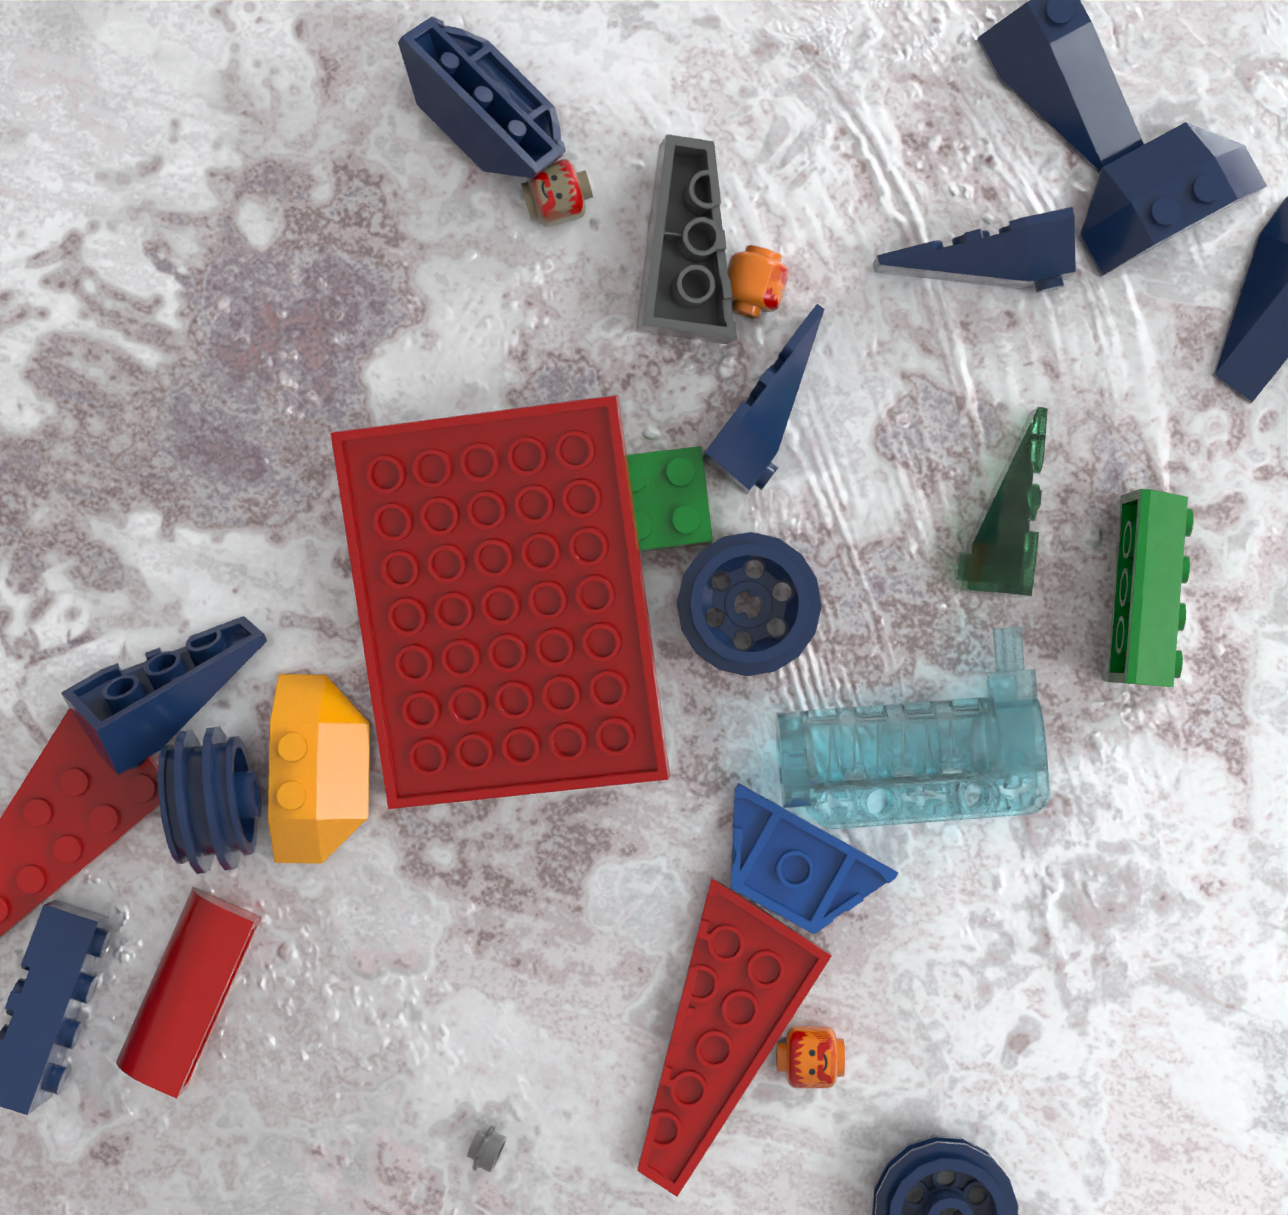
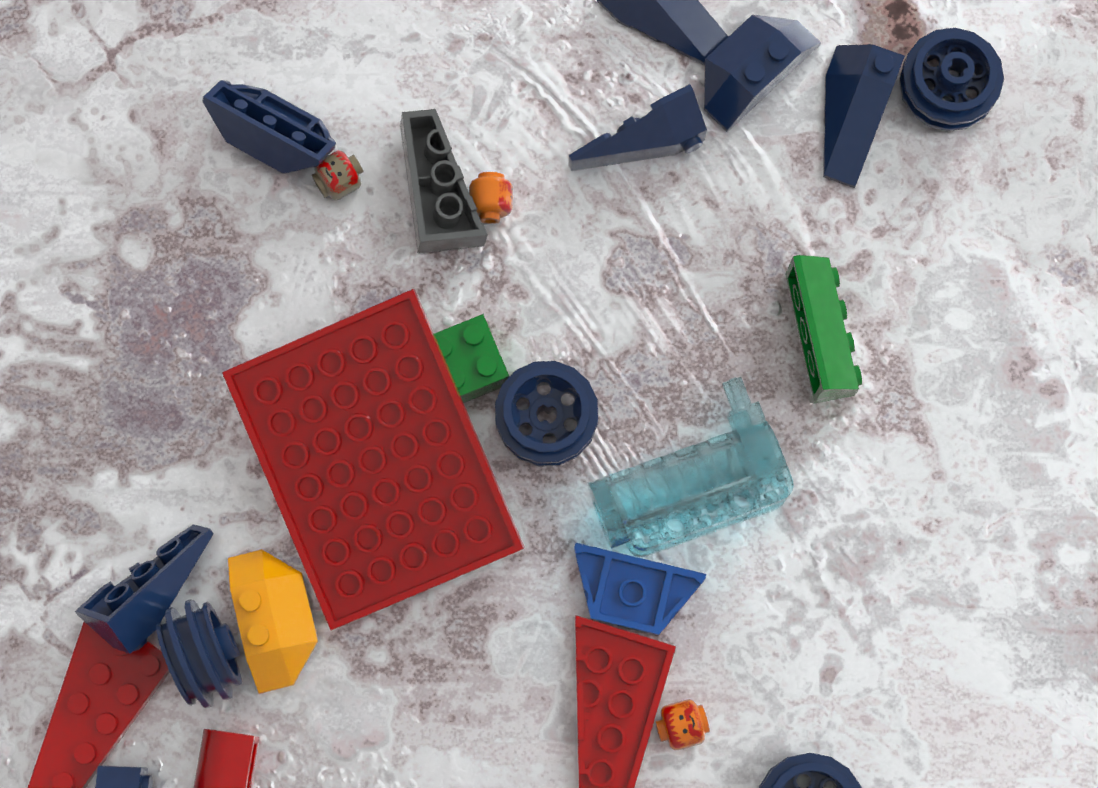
camera: 15 degrees left, 10 degrees down
dark blue wedge [703,304,825,494] -> none
clear green wedge [954,407,1048,598] -> none

